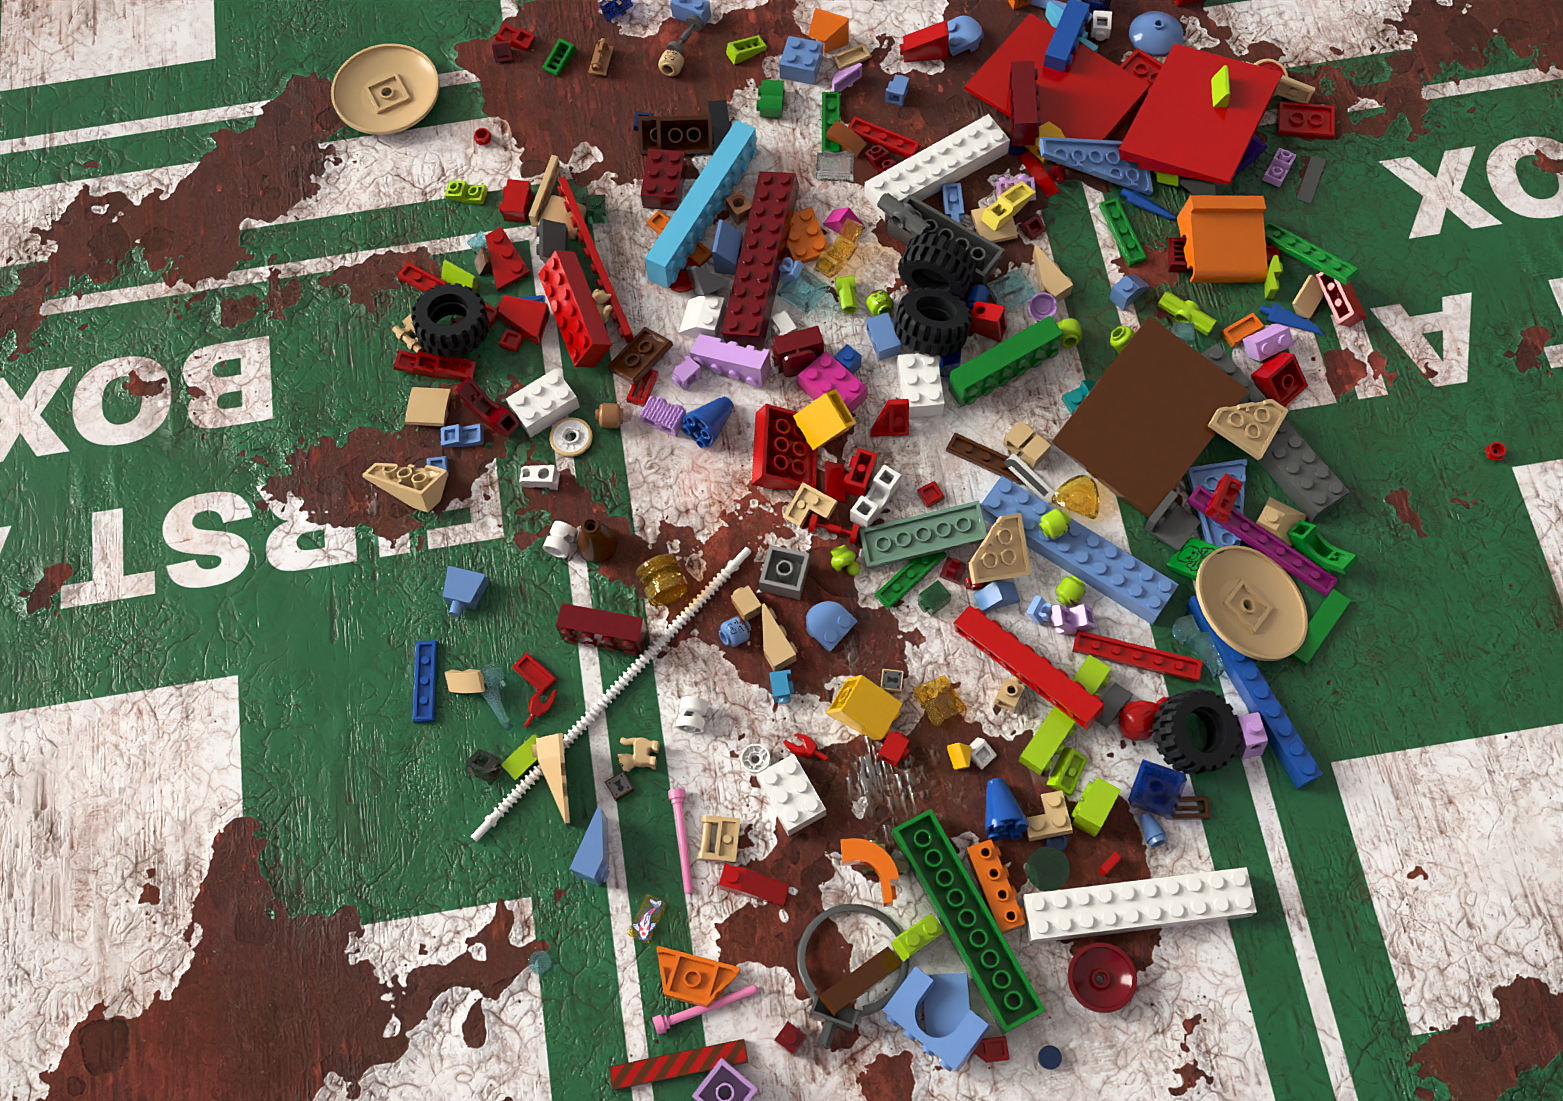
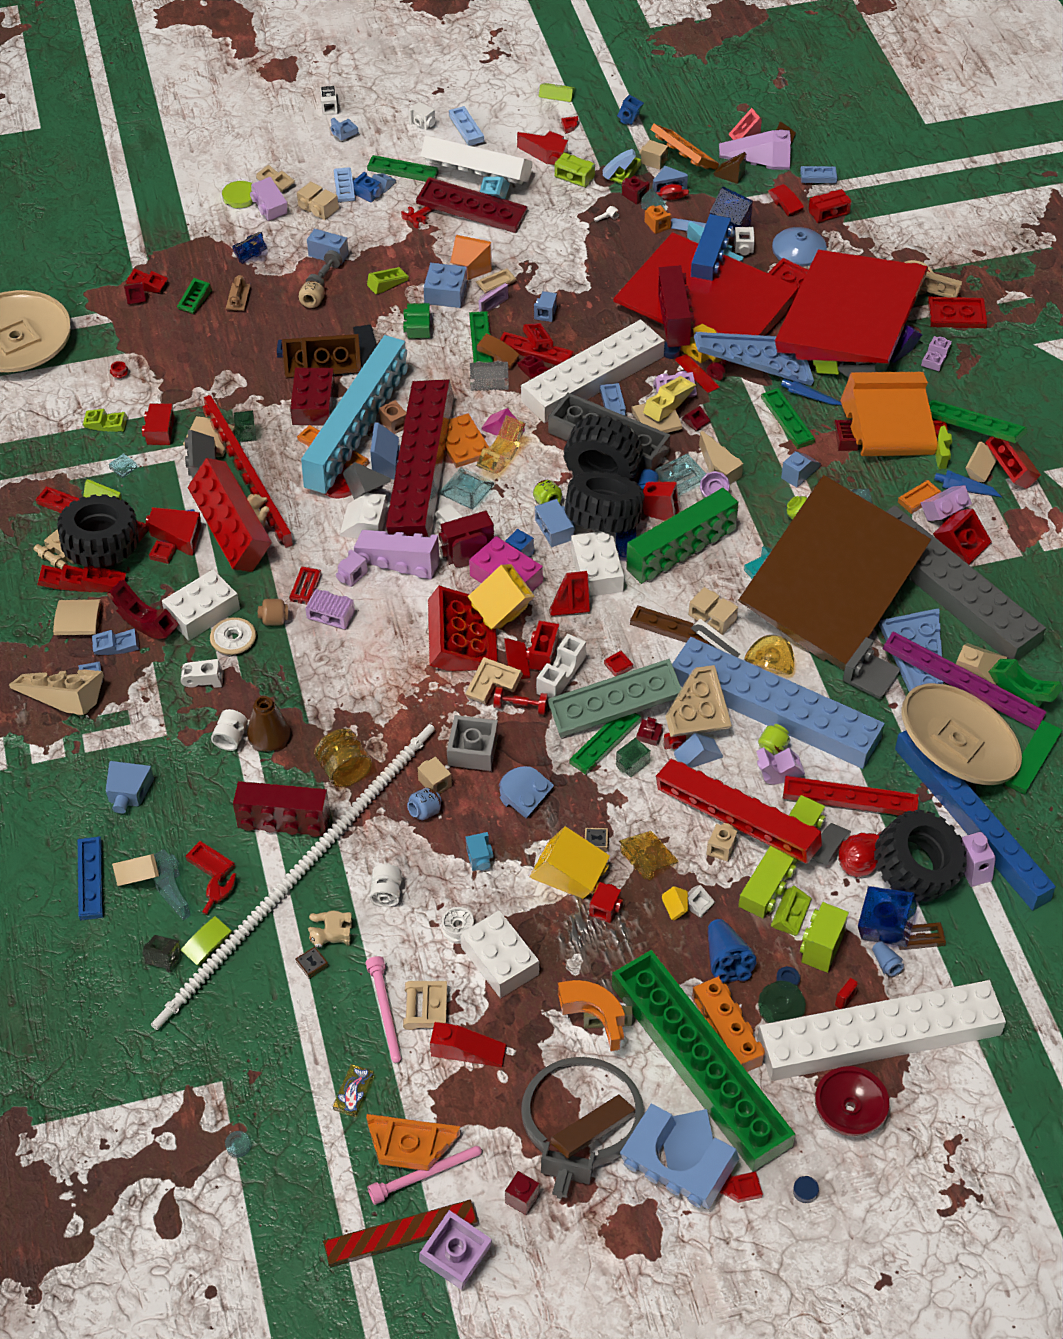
camera: 10 degrees left, 15 degrees down
reddish brown slope [475,247,493,276] -> none
red wing [485,227,530,292] -> none
tan tile [528,155,561,227] -> none
tan wedge [532,733,570,825] -> none
medium blue slope [569,807,610,887] -> none
reddish brown tile [607,327,673,385] -> none
blue cone [681,396,734,449] -> none
tan slope [762,603,798,672] -> none
light blue tile [779,257,804,282] -> none
red hand [783,733,829,761] -> none
lime animal [831,545,861,576] -> none
lime piece [835,275,858,314] -> none
dark grey piece [877,193,931,236] -> none
lime brick [891,913,945,962] -> none
red slope [899,21,949,62] -> none
medium blue slope [947,16,984,56] -> none
light blue tile [1026,596,1052,625] -> none
tan plate [1026,790,1073,841] -> none
lime head [1039,509,1072,539] -> none
lime head [1057,318,1082,348] -> none
lime piece [1157,291,1217,336] -> none
green tile [1165,537,1224,580] -> none
clear light blue slope [1172,614,1226,678] -> none
red hinge [1205,473,1243,524] -> none
tan plate [1208,399,1289,460] -> none
lime slope [1211,65,1230,108] -> none
dark grey sticker [1297,155,1326,203] -> none
none -> red tile [523,323,553,348]

